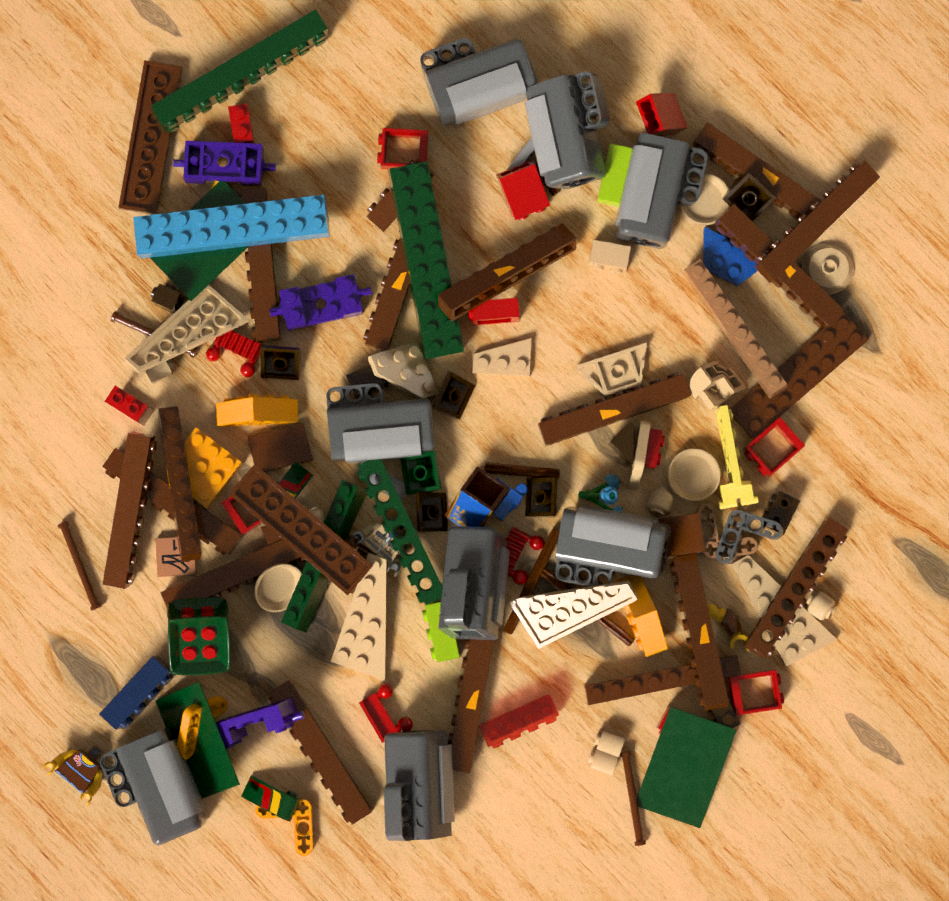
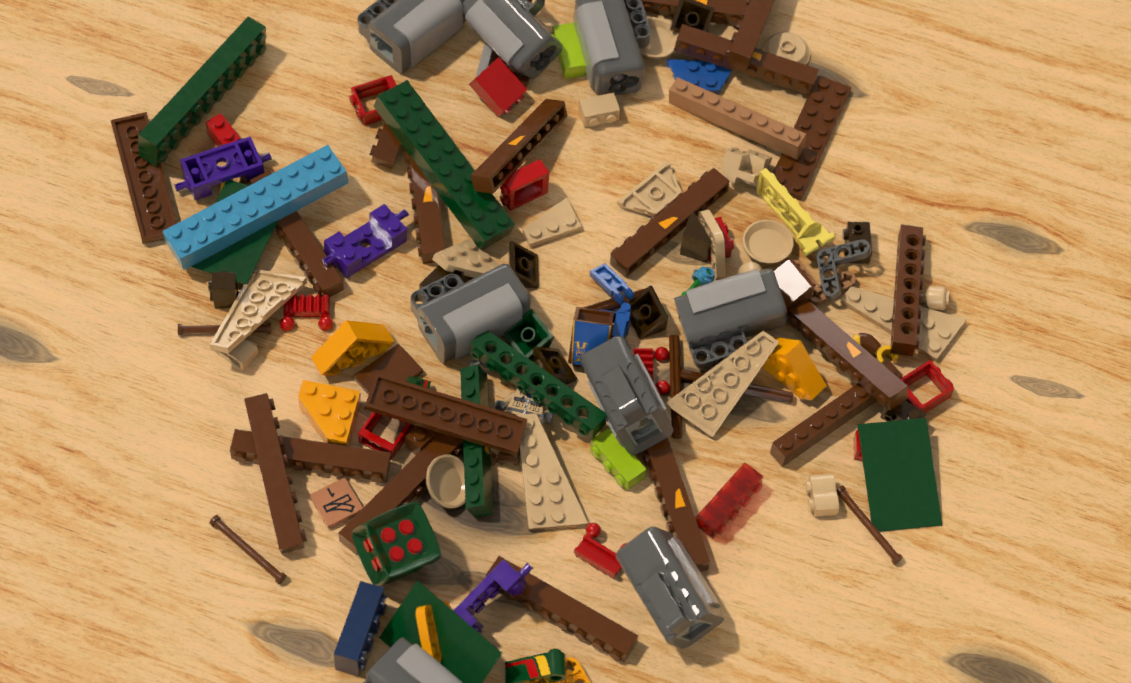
camera: 30 degrees left, 25 degrees down
red window [104,386,154,426] -> none
reddish brown brick [158,406,202,562] -> none
dark brown slope [260,345,301,380] -> none
red window [743,417,805,477] -> none
none -> blue hinge [589,263,634,305]

